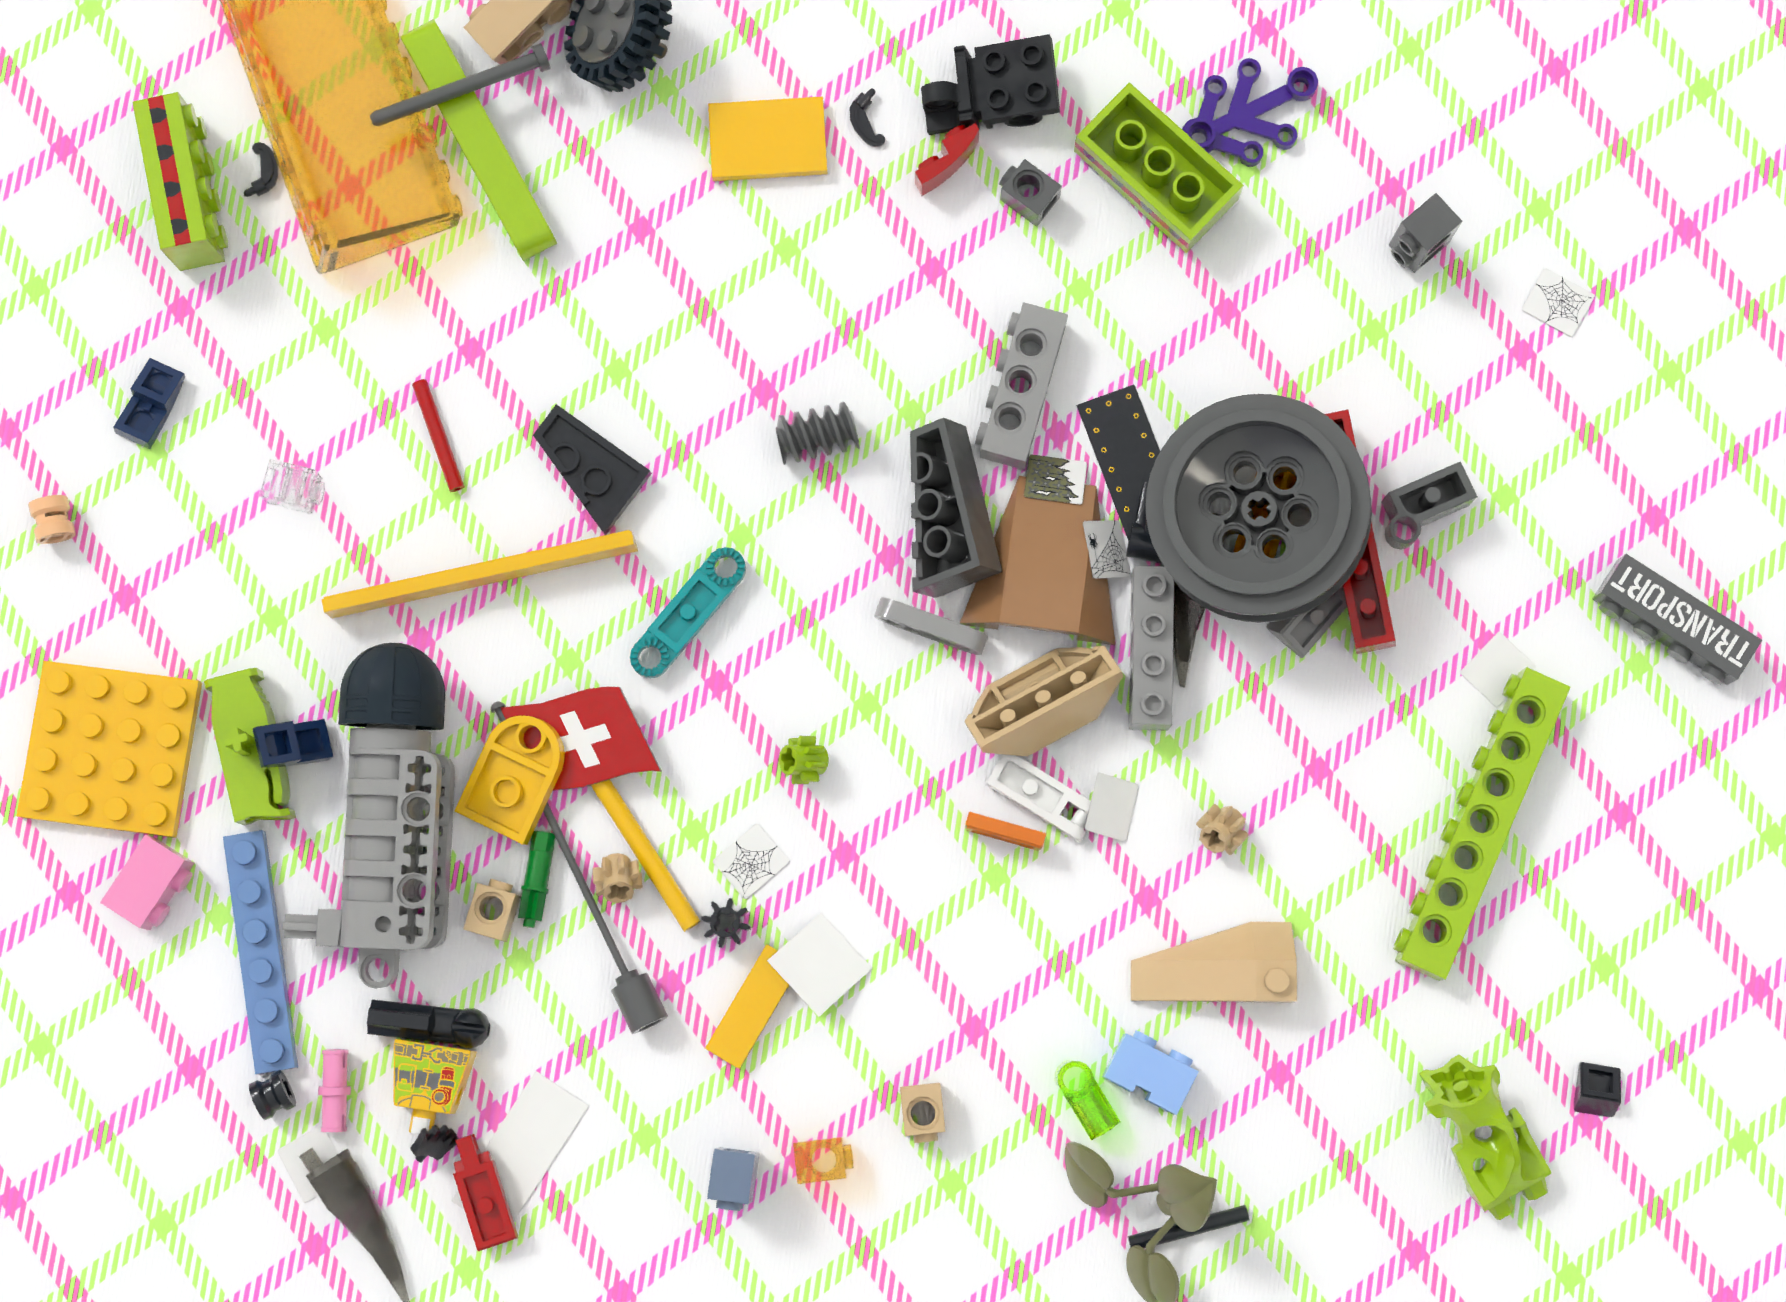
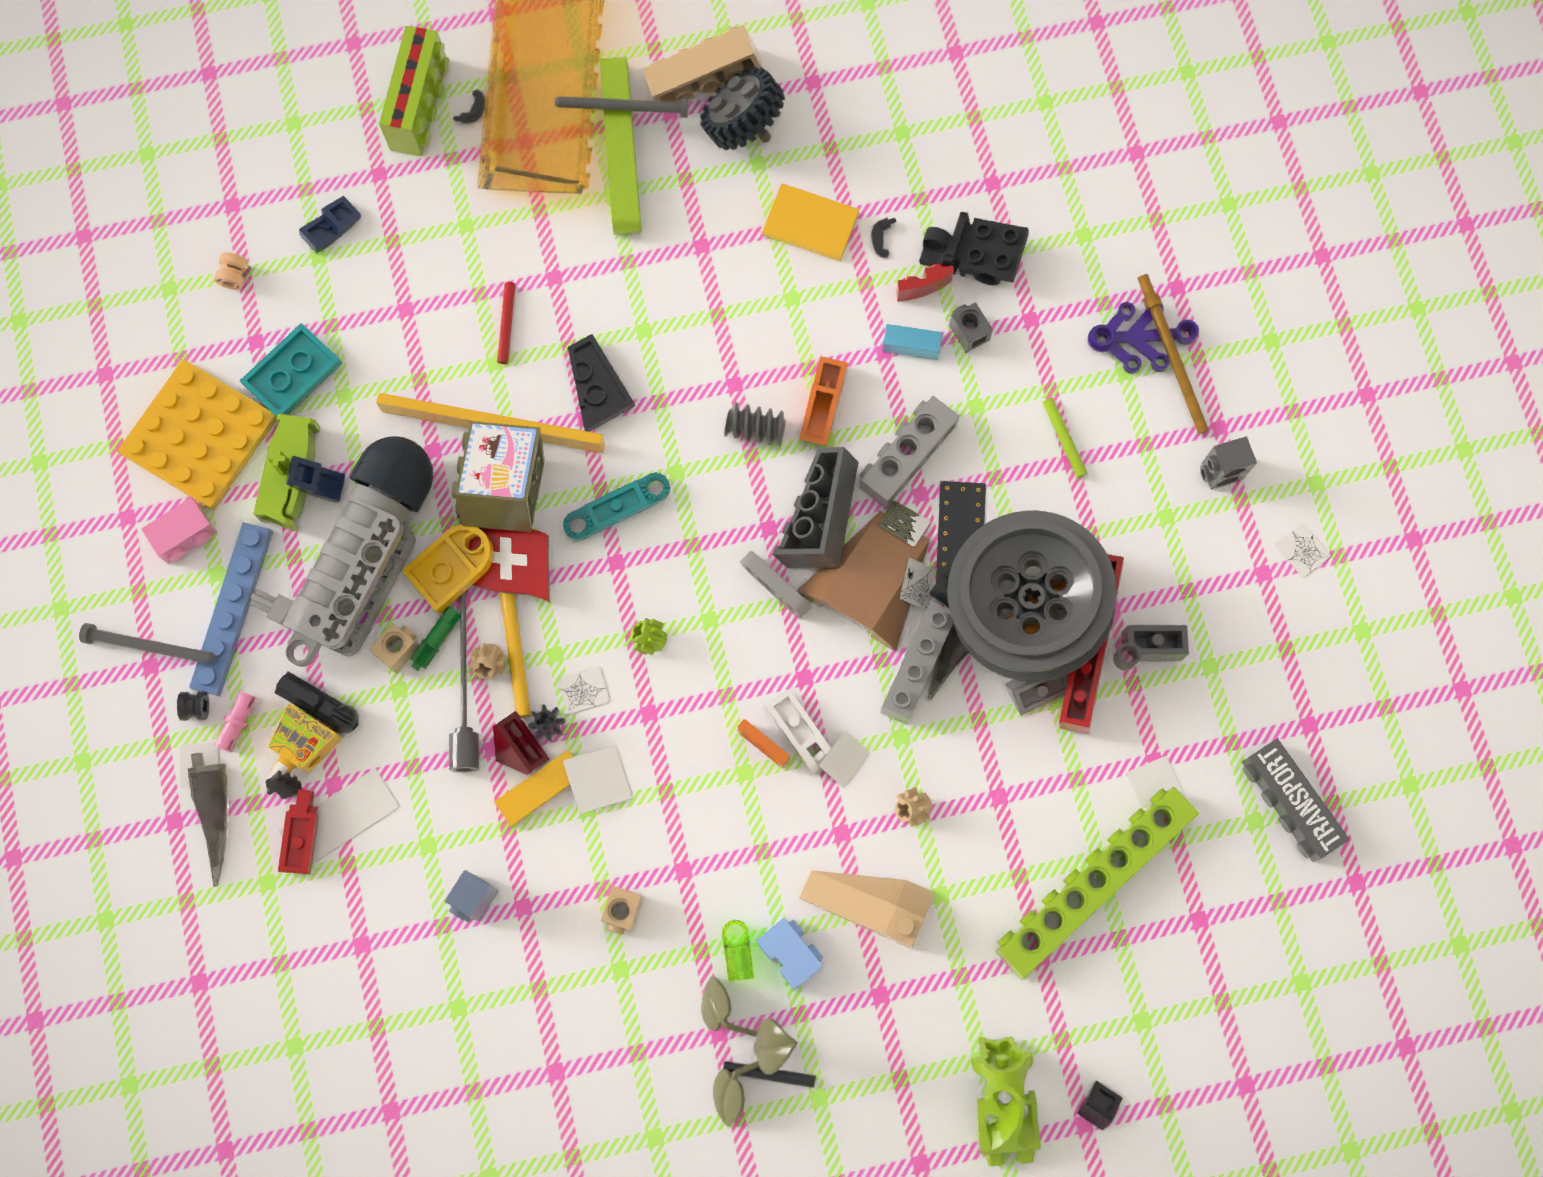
camera: 20 degrees right, 5 degrees down
clear brick [259,459,325,515] -> none
clear yellow brick [793,1136,854,1184] -> none
tan wedge [964,646,1123,757] -> none
lime brick [1074,82,1244,253] -> none
none -> dark grey bar [79,623,216,664]
none -> teal plate [239,323,342,417]
none -> container [452,421,545,532]
none -> dark red slope [493,711,550,775]
none -> orange slope [799,356,849,446]
none -> medium azure slope [882,324,942,360]
none -> lime bar [1042,398,1088,478]
none -> pearl gold bar [1137,274,1209,435]

